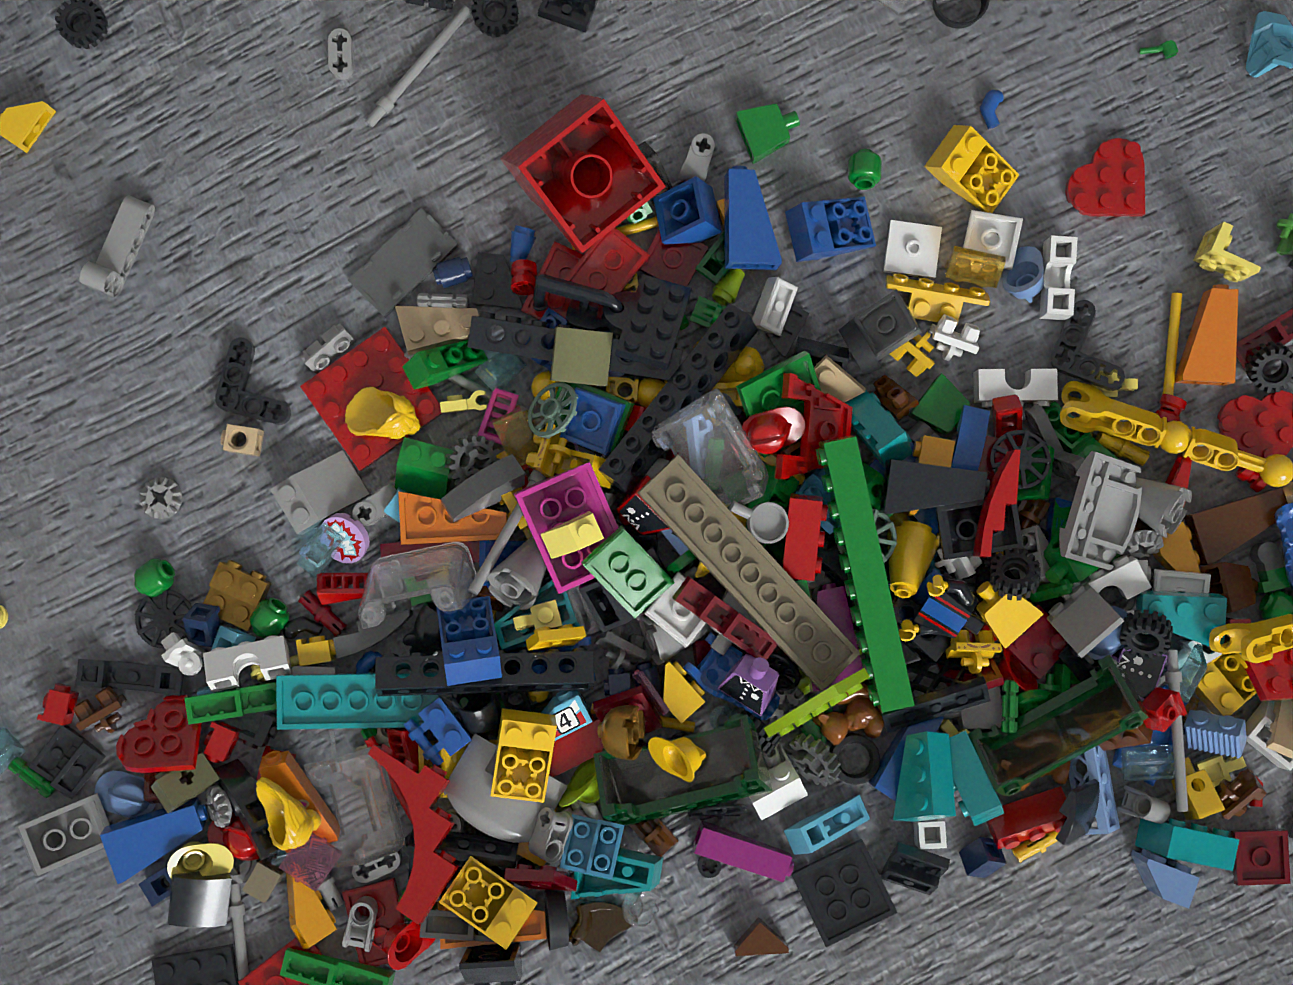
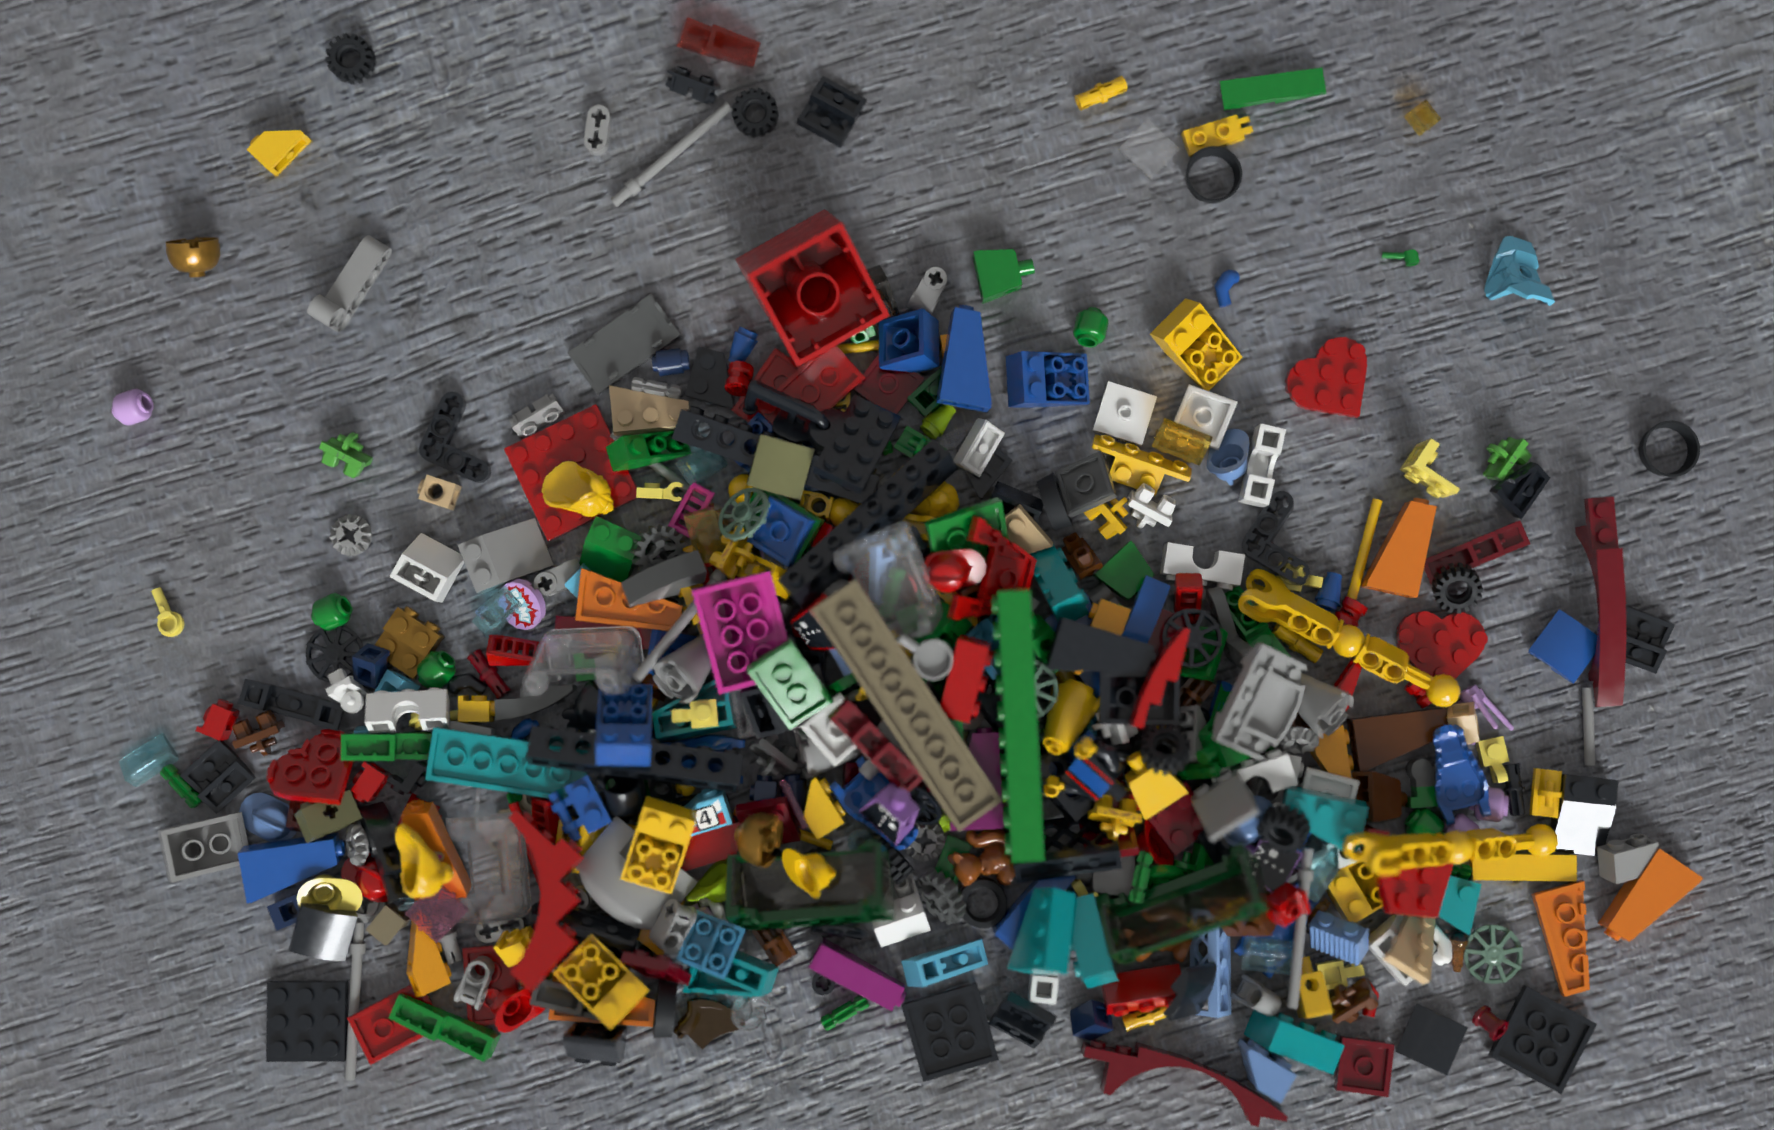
camera: 15 degrees right, 0 degrees up
yellow plate [525,624,586,650] -> none
light yellow slope [540,511,604,559] -> none
reddish brown slope [734,917,789,956] -> none
lime plate [764,668,870,737] -> none
none -> bright green hips [319,432,373,478]
none -> white slope [389,533,464,603]
none -> yellow brick [493,926,534,967]
none -> green axle [821,995,869,1031]
none -> dark red slope [1081,1039,1288,1127]
none -> blue cone [1314,572,1342,612]

